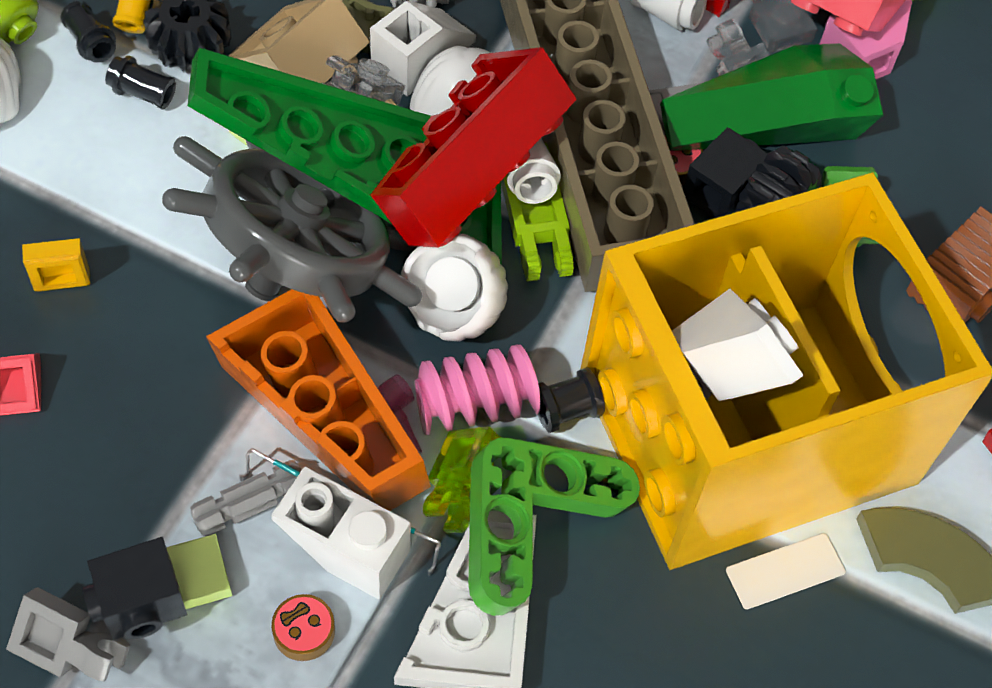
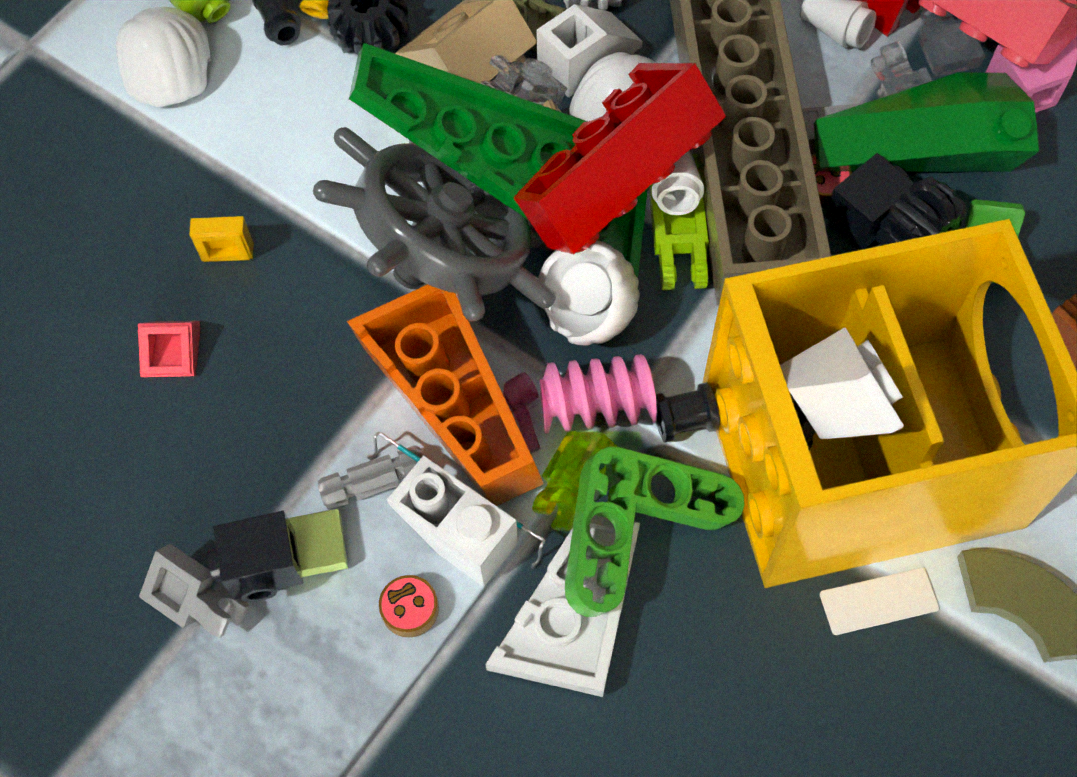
camera: 15 degrees right, 5 degrees up
black pin [105,55,176,110] -> none

